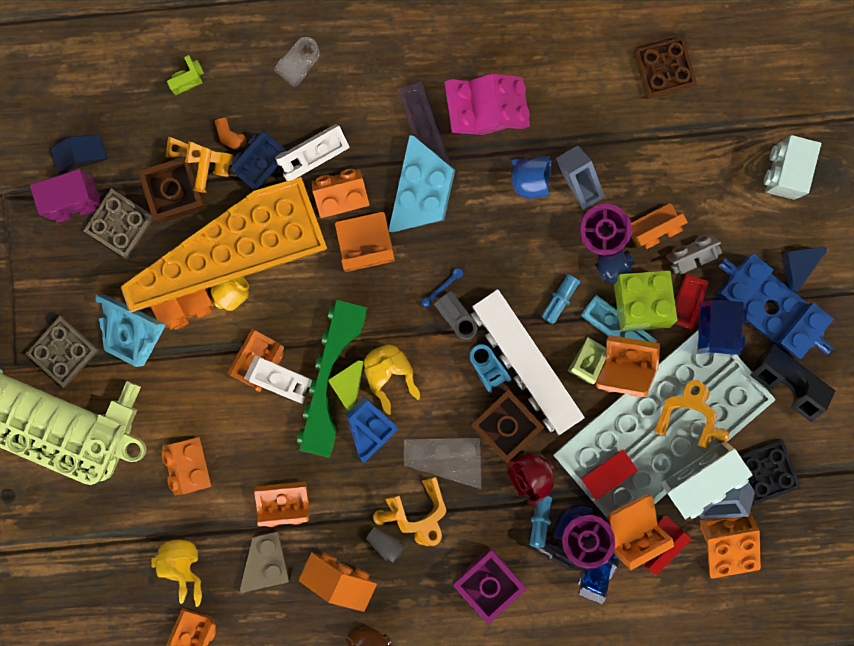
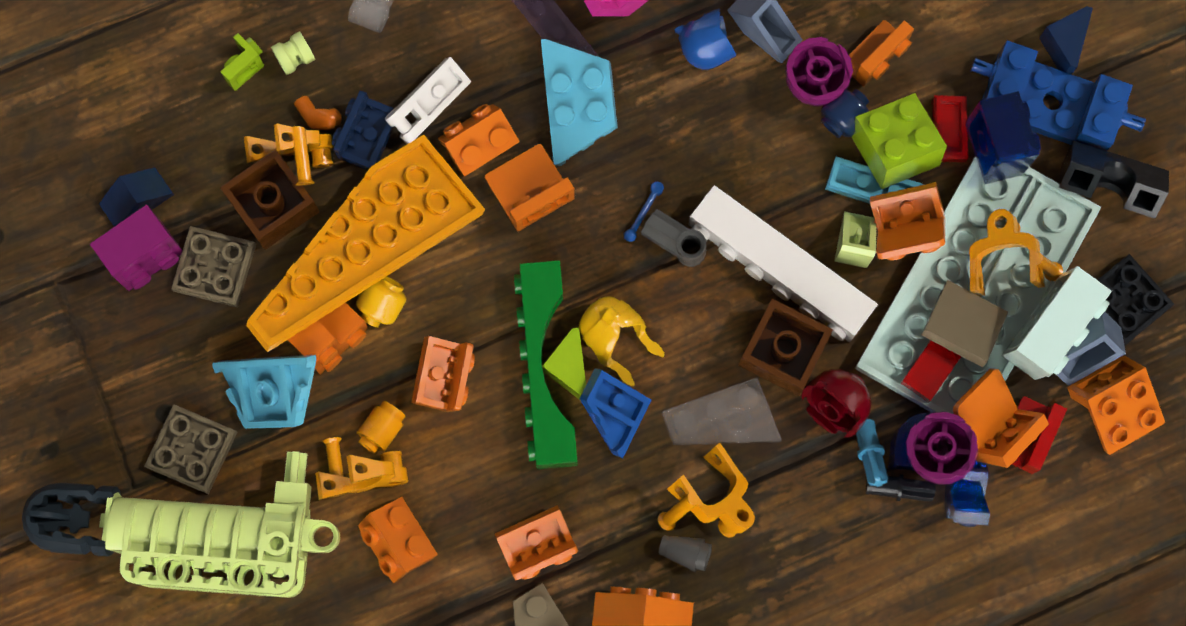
camera: 20 degrees left, 10 degrees down
white plate [244,355,312,404] -> none
magenta brick [452,546,527,624] -> none
dark azure piece [469,344,511,394] -> none
dark azure axle [542,274,581,324] -> none
light grey hinge [665,235,722,275] -> none
none -> yellowish green wheel [271,31,315,75]
none -> light orange piece [315,437,408,500]
none -> light orange brick [357,401,406,453]
none -> dark tan tile [921,280,1008,368]

